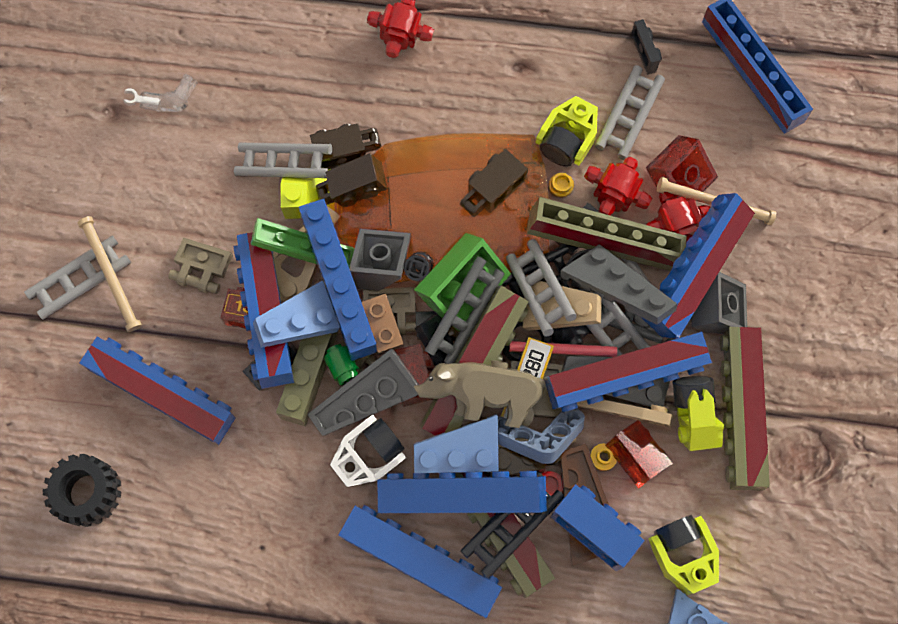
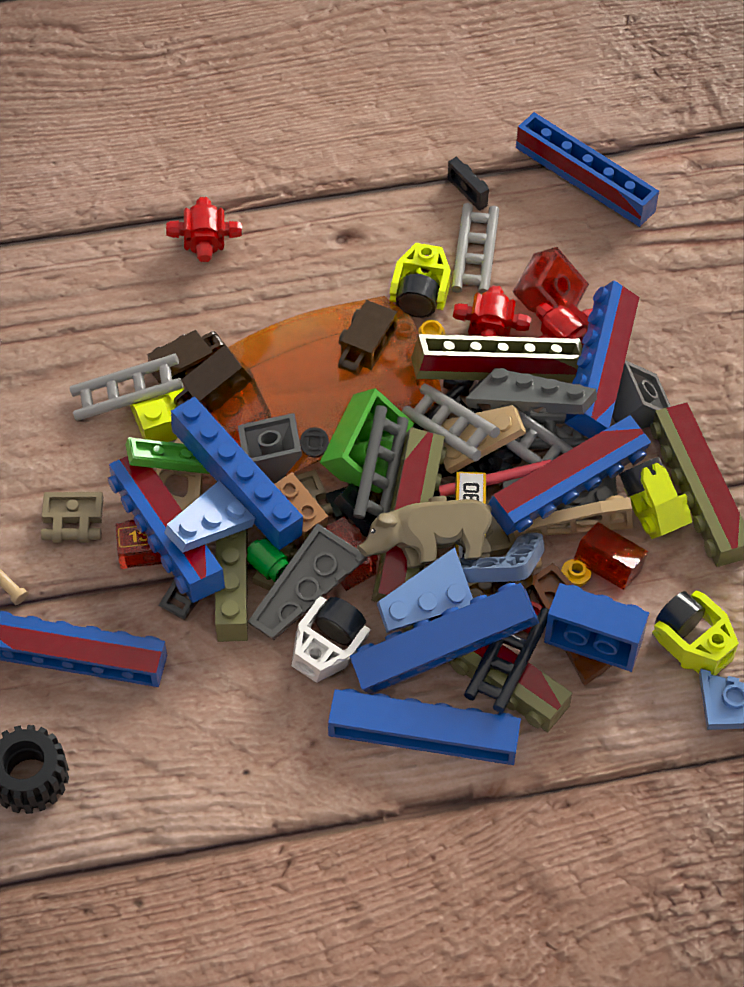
camera: 20 degrees left, 15 degrees down
tan bar [657,177,776,226] -> none

